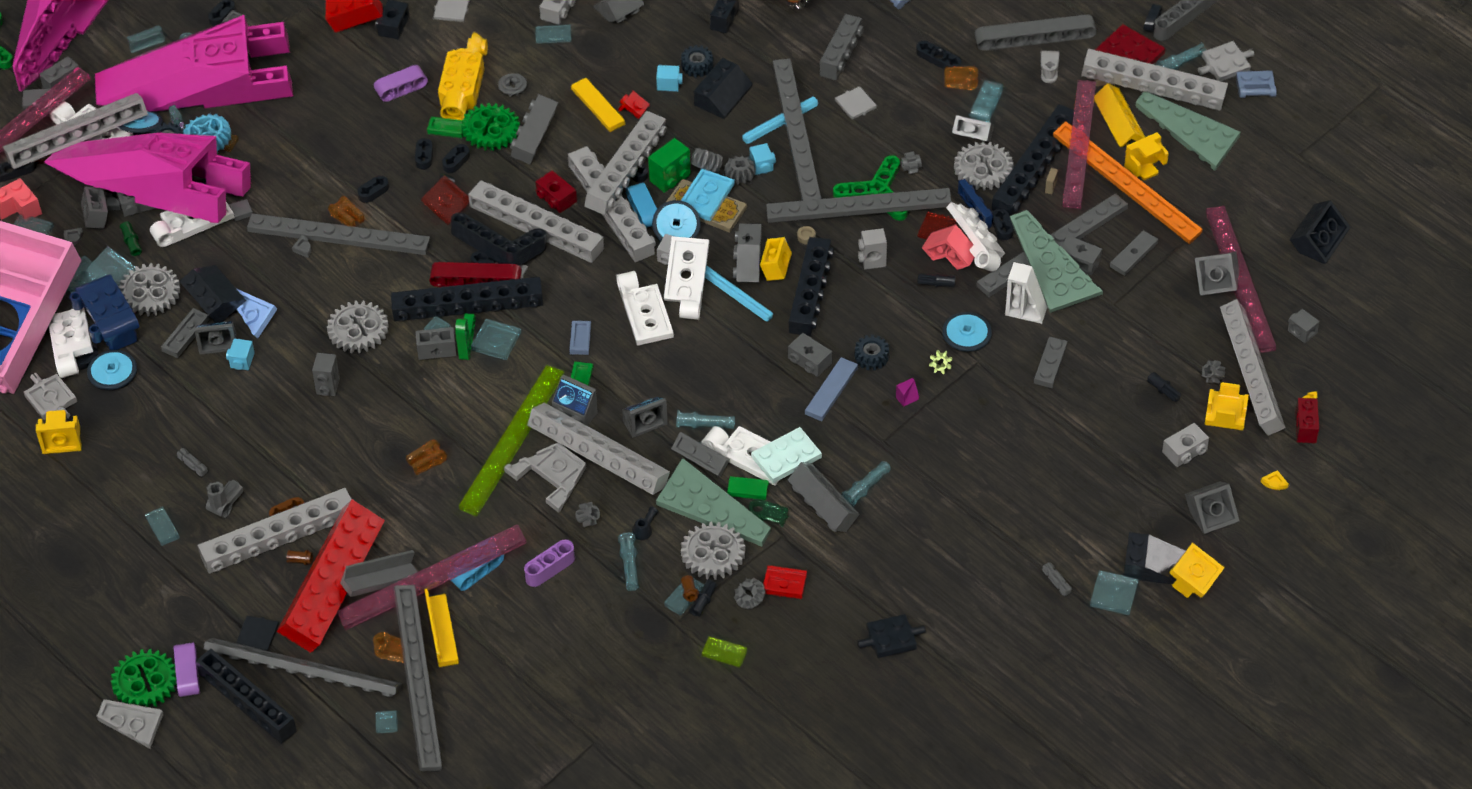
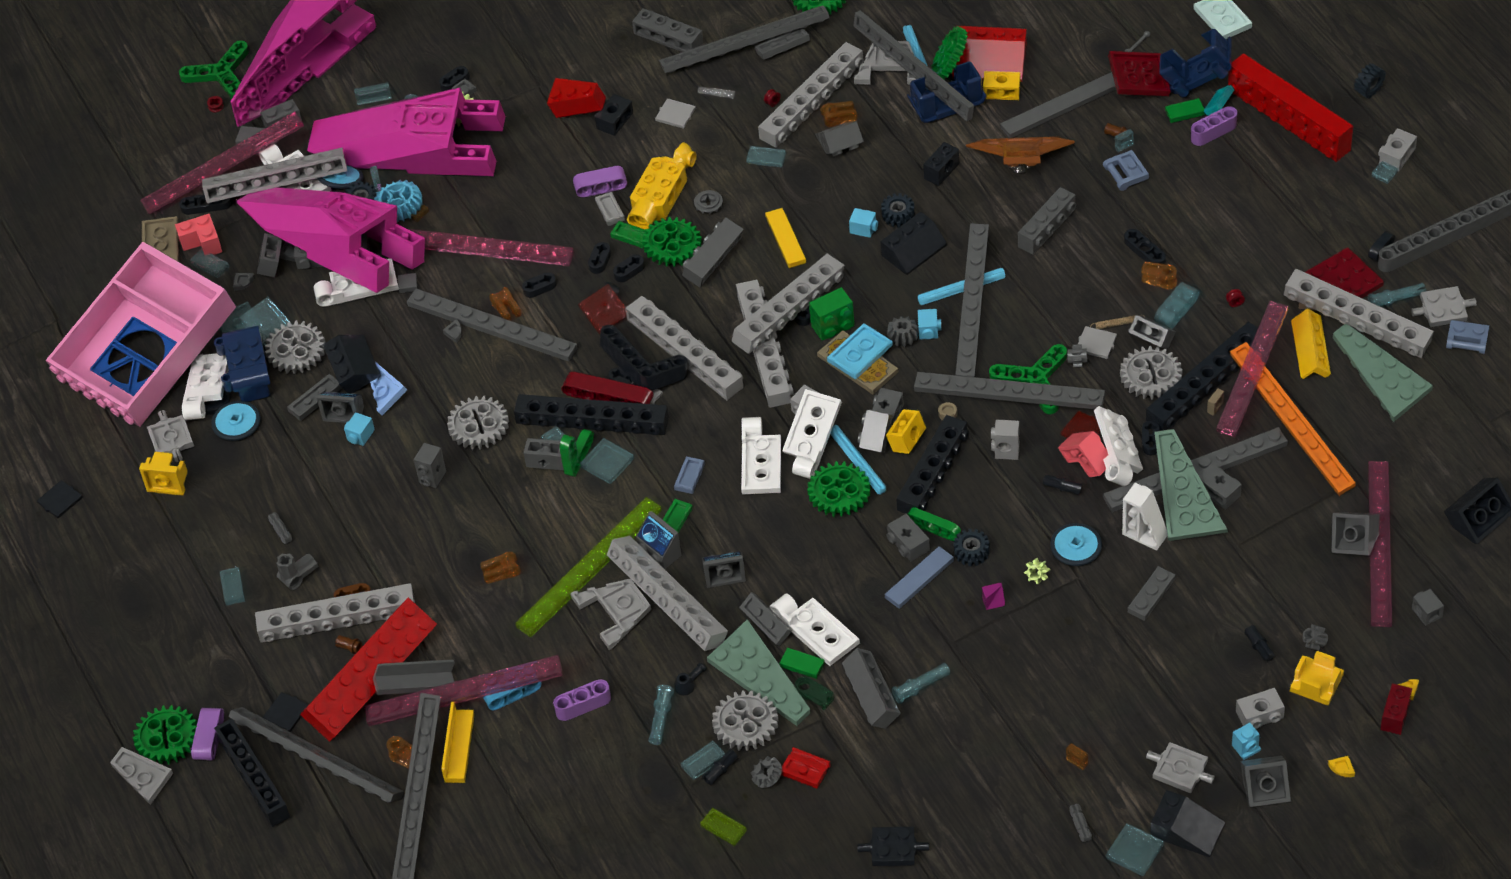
camera: 20 degrees right, 0 degrees up
dark green pin [120,221,142,256] -> none
clear light blue tile [376,710,397,733] -> none
dark red brick [535,170,577,213] -> none
dark grey gear [576,502,600,527] -> none
red bracket [618,91,650,119] -> none
dark azure beam [626,182,657,228] -> none
medium azure wheel [652,200,701,241] -> none
clear light blue pin [676,410,735,429] -> none
reddish brown pin [681,575,699,602] -> none
dark grey gear [691,148,723,172] -> none
light aqua plate [751,427,822,483] -> none
light grey piece [835,86,877,119] -> none
dark blue plate [958,179,993,229] -> none
dark grey beam [974,15,1097,51] -> none
light grey piece [1041,51,1059,83] -> none
dark grey tile [1110,230,1158,276] -> none
yellow panel [1124,132,1169,180] -> none
yellow panel [1170,543,1224,598] -> none
light grey brick [1220,299,1286,436] -> none
none -> clear pink plate [406,228,574,266]
none -> light grey tile [595,192,625,226]
none -> green gear [807,461,870,517]
none -> green beam [907,508,961,541]
none -> clear orange tile [1066,743,1088,770]
none -> light grey piece [1078,326,1117,359]
none -> tan piece [1090,315,1145,329]
none -> light grey plate [1146,742,1215,793]
none -> dark red bush [1226,289,1245,307]
none -> medium azure brick [1232,723,1261,760]

